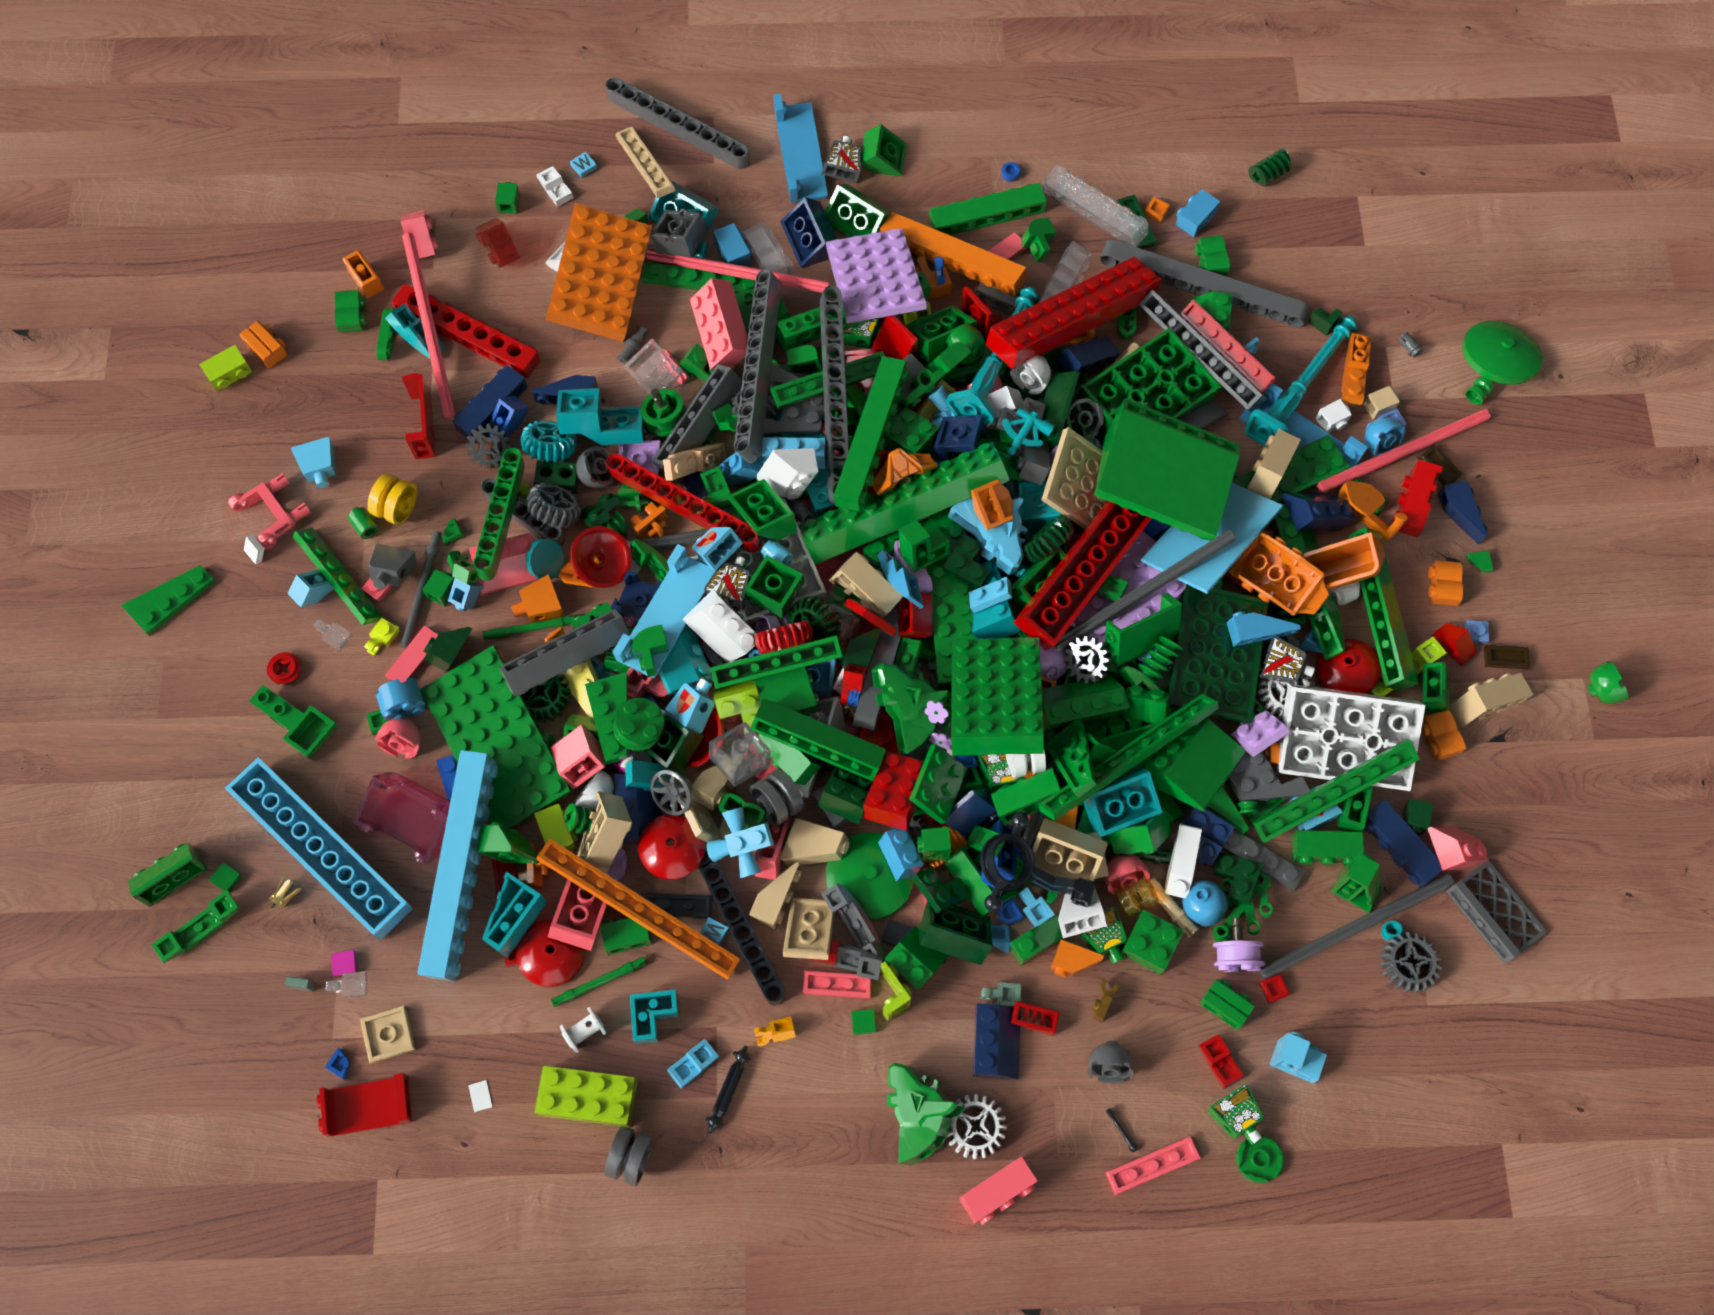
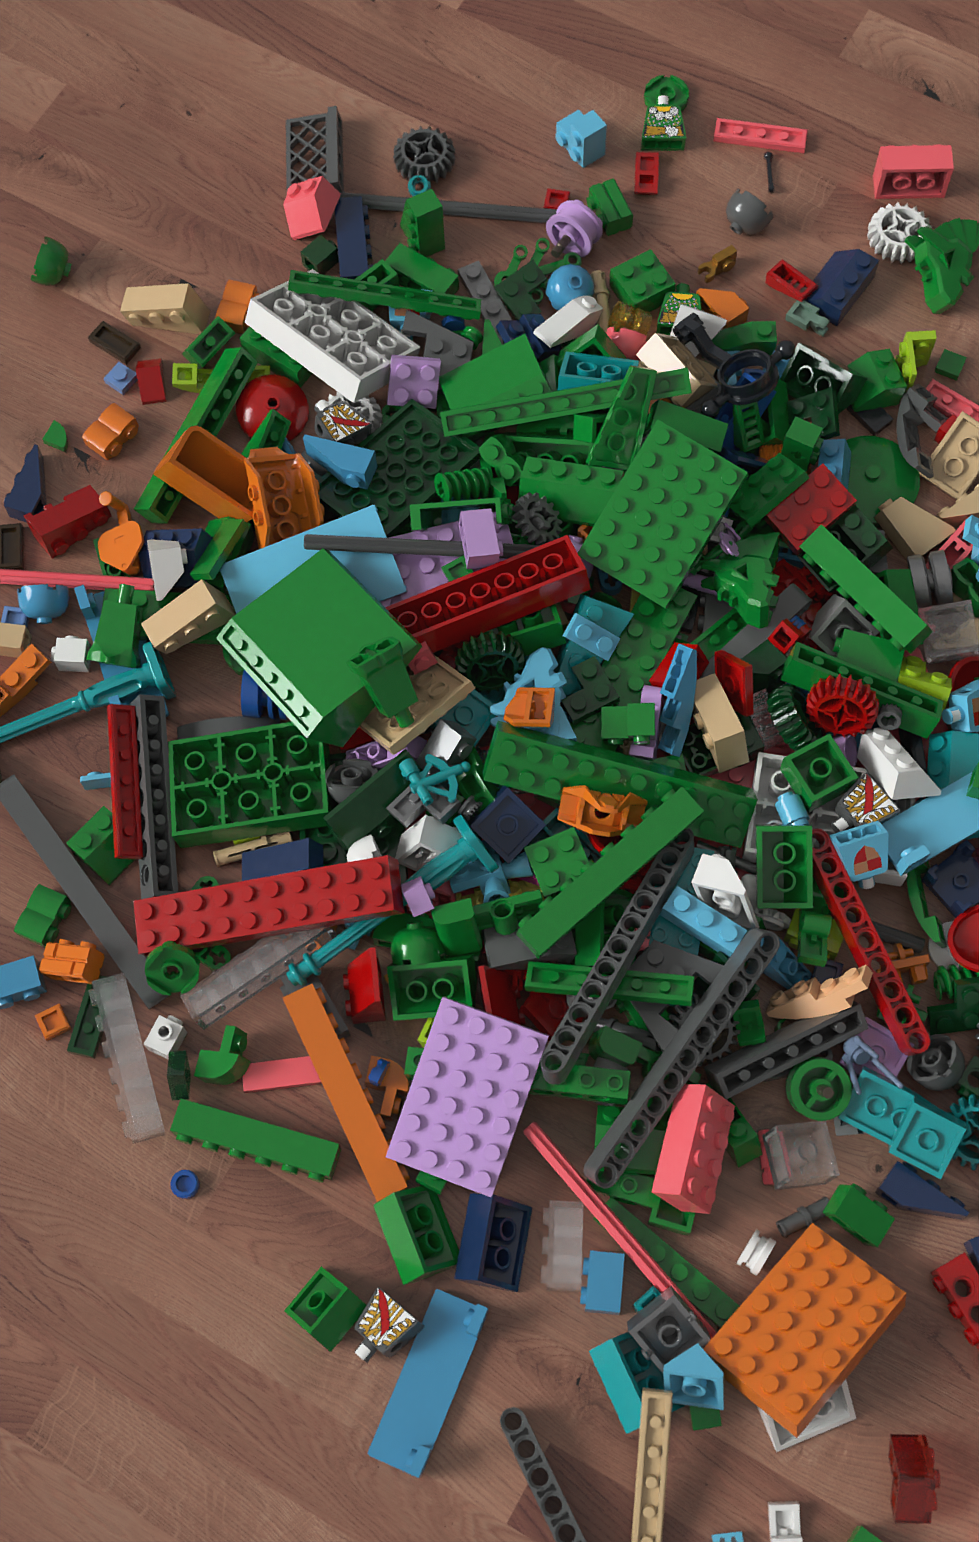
camera: 145 degrees left, 0 degrees up
none -> orange brick [39,939,105,985]
none -> green piece [86,584,143,669]
none -> white brick [144,1015,188,1061]
none -> green plate [145,941,200,995]
none -> white slope [147,539,188,601]
none -> clear green piece [167,1050,191,1101]
none -> green tile [190,519,248,580]
none -> green piece [346,636,419,728]
none -> lavender plate [401,876,436,917]
none -> coral plate [408,641,438,675]
none -> dark grey bush [457,795,483,822]
none -> lavender brick [458,508,503,569]
none -> medium azure slope [663,1343,724,1410]
none -> white wheel [736,1229,776,1276]
none -> green brick [822,1183,895,1248]
none -> sand blue plant [842,1035,904,1095]
none -> dark grey bush [877,703,902,730]

